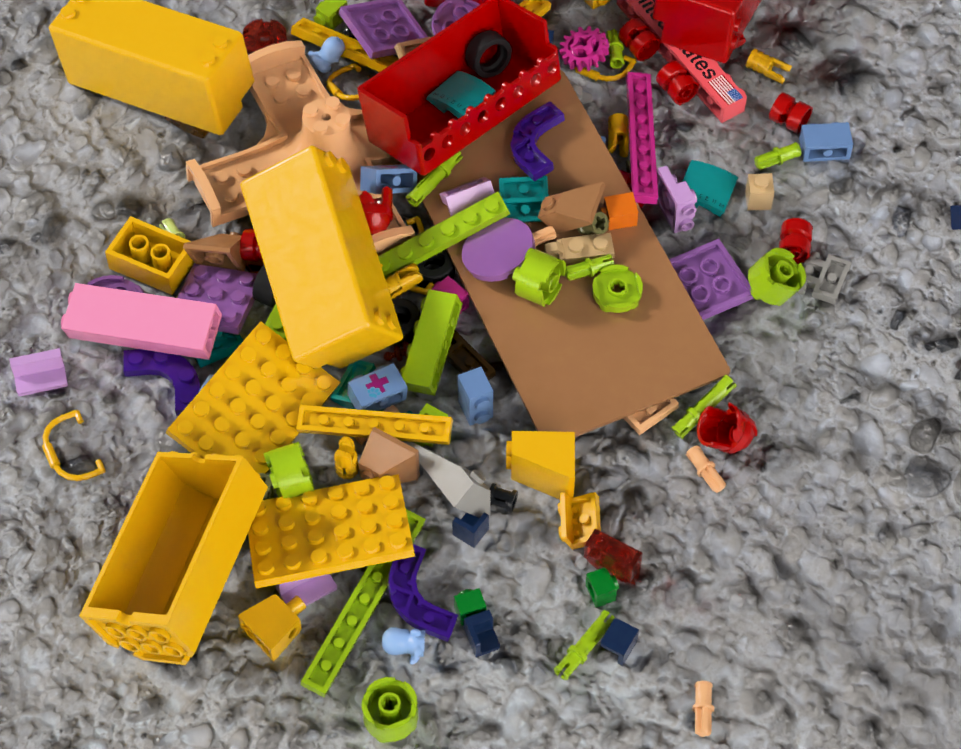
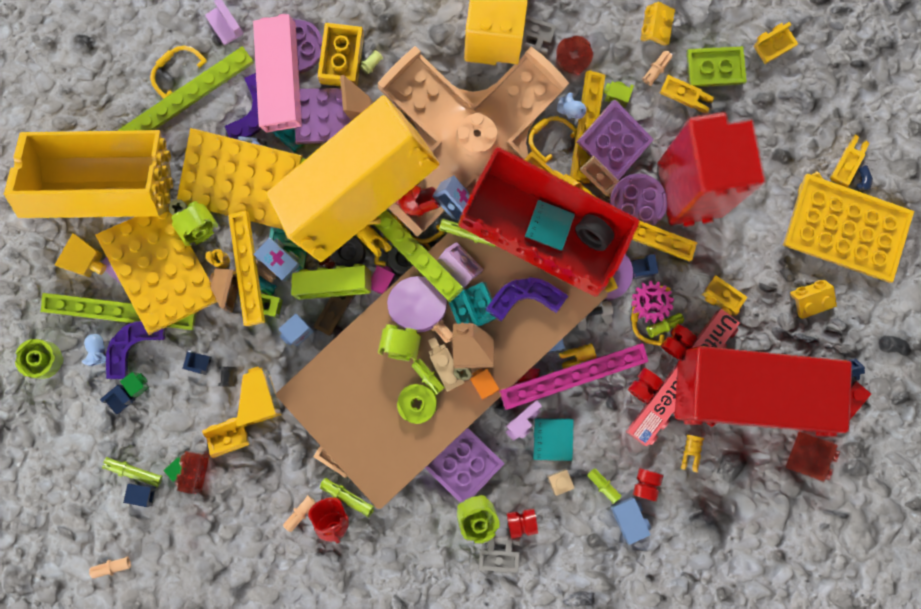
camera: 70 degrees right, 25 degrees up
light grey wedge [406,441,490,519] -> none
none -> lime plate [118,46,254,131]

